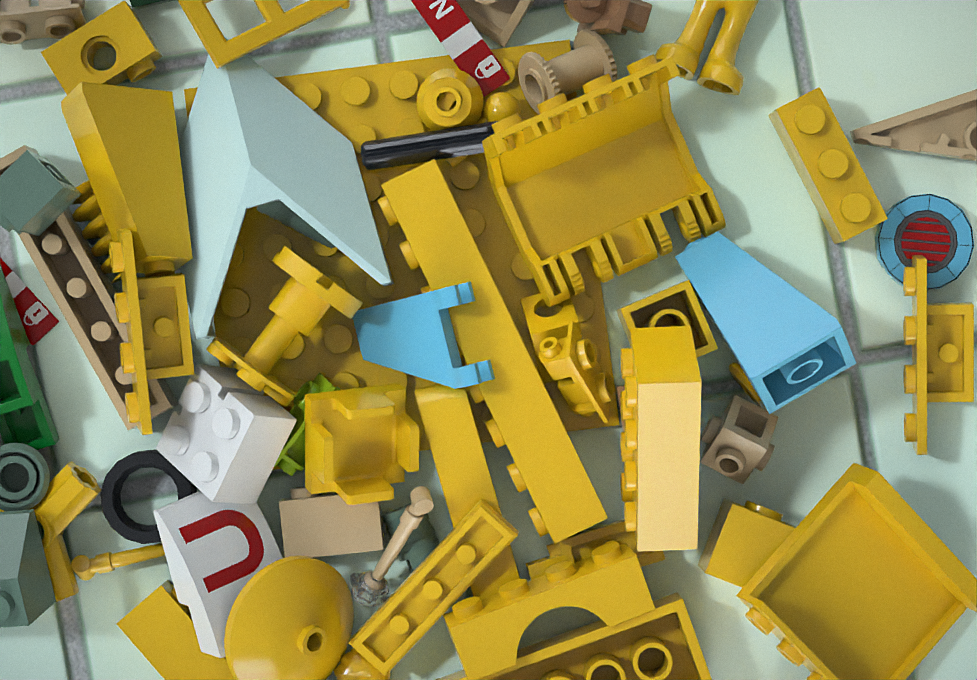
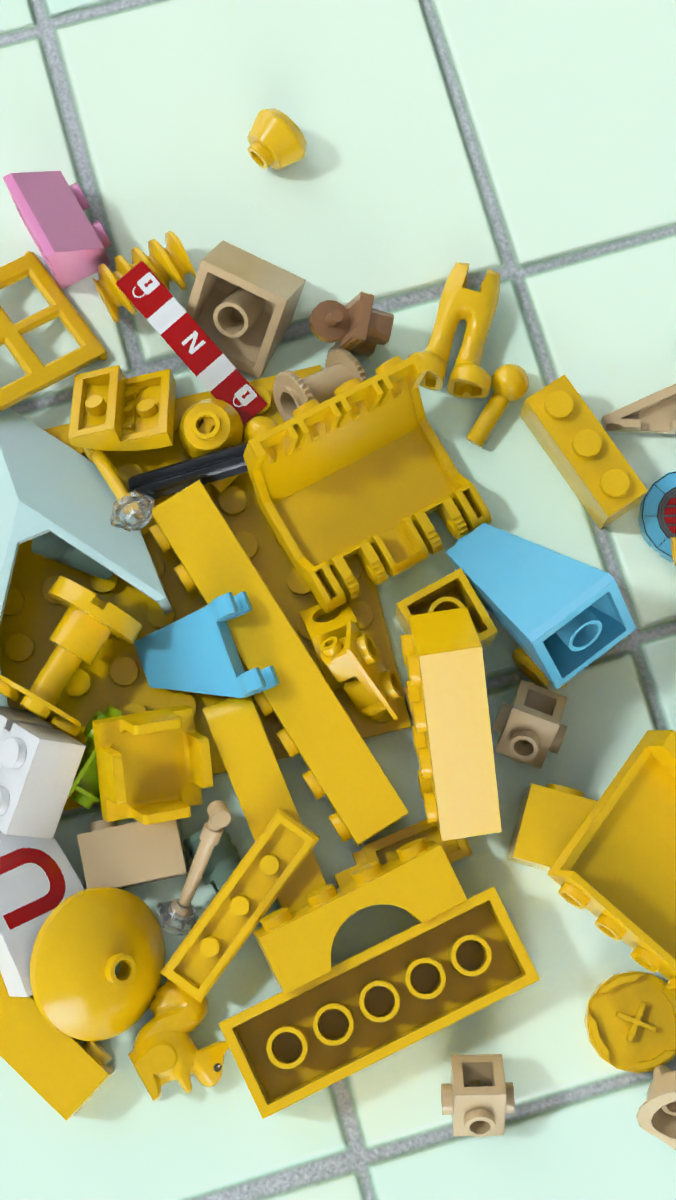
camera: 10 degrees left, 10 degrees down
none -> yellow slope [68,365,176,451]
none -> clear piece [82,448,155,532]
none -> yellow bar [466,364,529,448]

